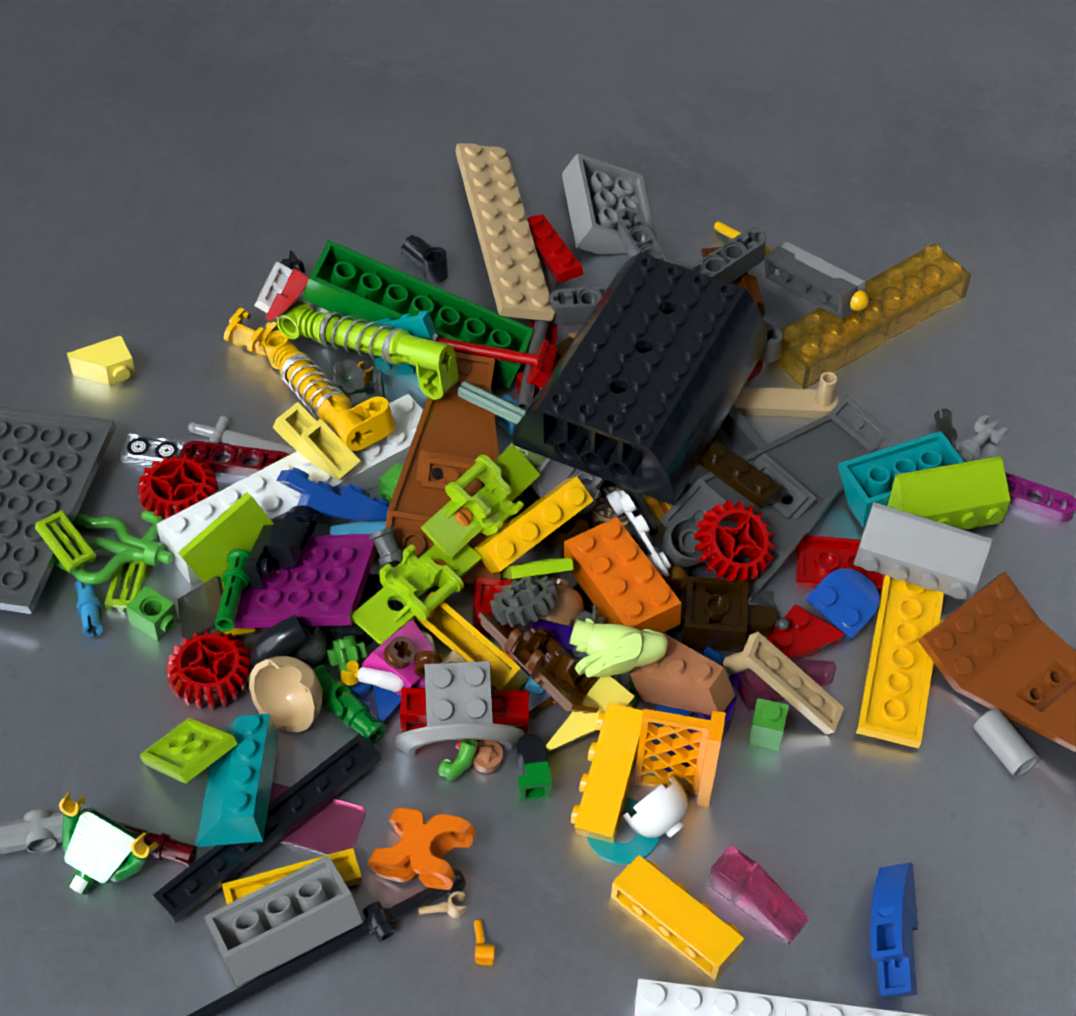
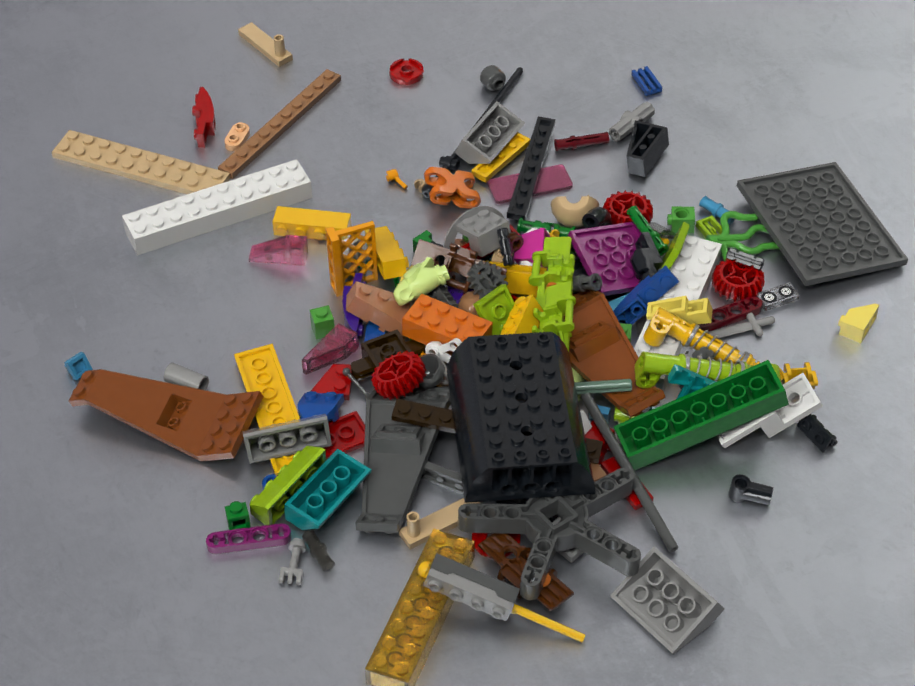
camera: 150 degrees right, 5 degrees down
lime tile [35,510,96,574] -> none
torso [59,791,158,895] -> none
lime tile [140,717,238,784] -> none
teal slope [196,714,279,847] -> none
red brick [265,269,310,321] -> none
reddish brown bush [383,637,416,669] -> none
red piece [435,337,558,388] -> none
tan plate [455,143,555,321] -> none
red plate [527,214,583,284] -> none
tan piece [723,632,844,735] -> none
blue slope [870,862,918,999] -> none
none -> green brick [224,501,251,530]
none -> black axle [497,228,515,266]
none -> black wedge [627,120,669,177]
none -> axle [726,248,764,270]

